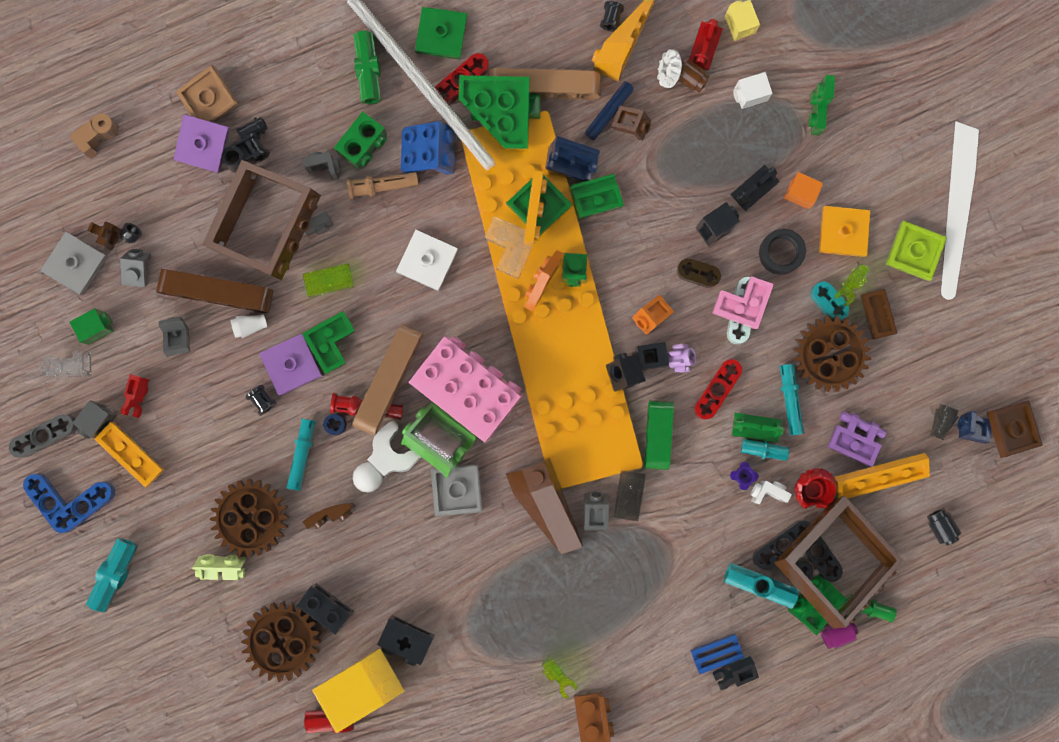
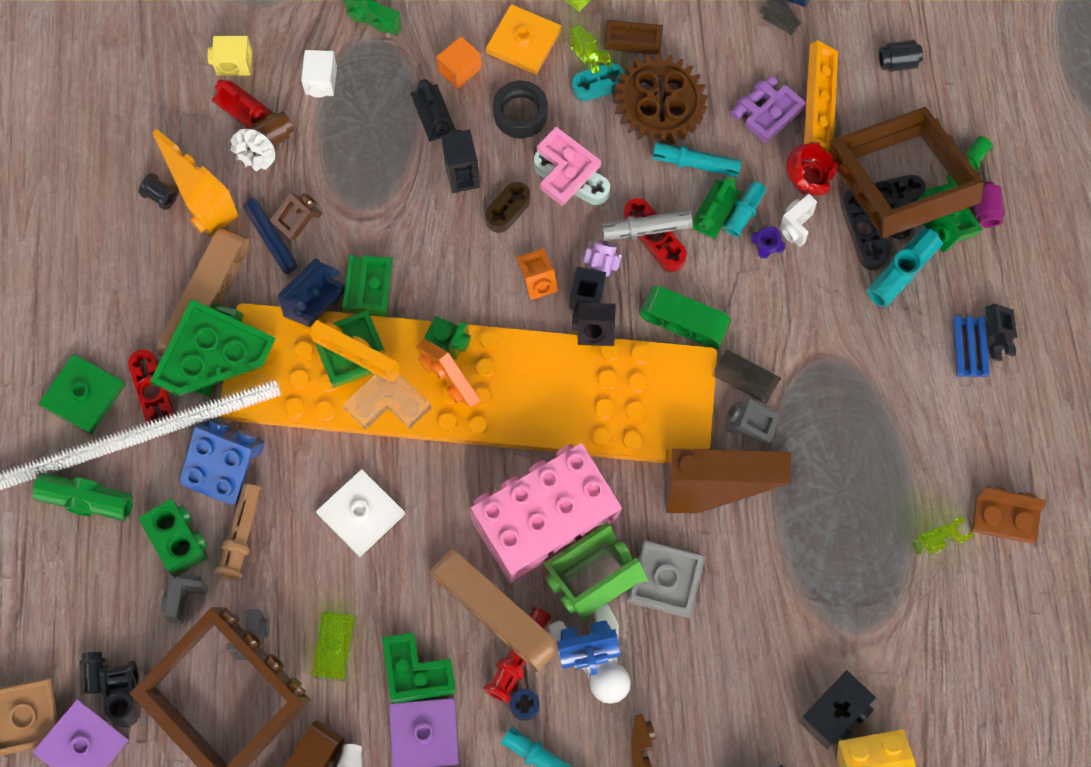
camera: 65 degrees left, 15 degrees down
none -> blue hips [557,620,621,676]
none -> light grey pin [601,209,693,242]

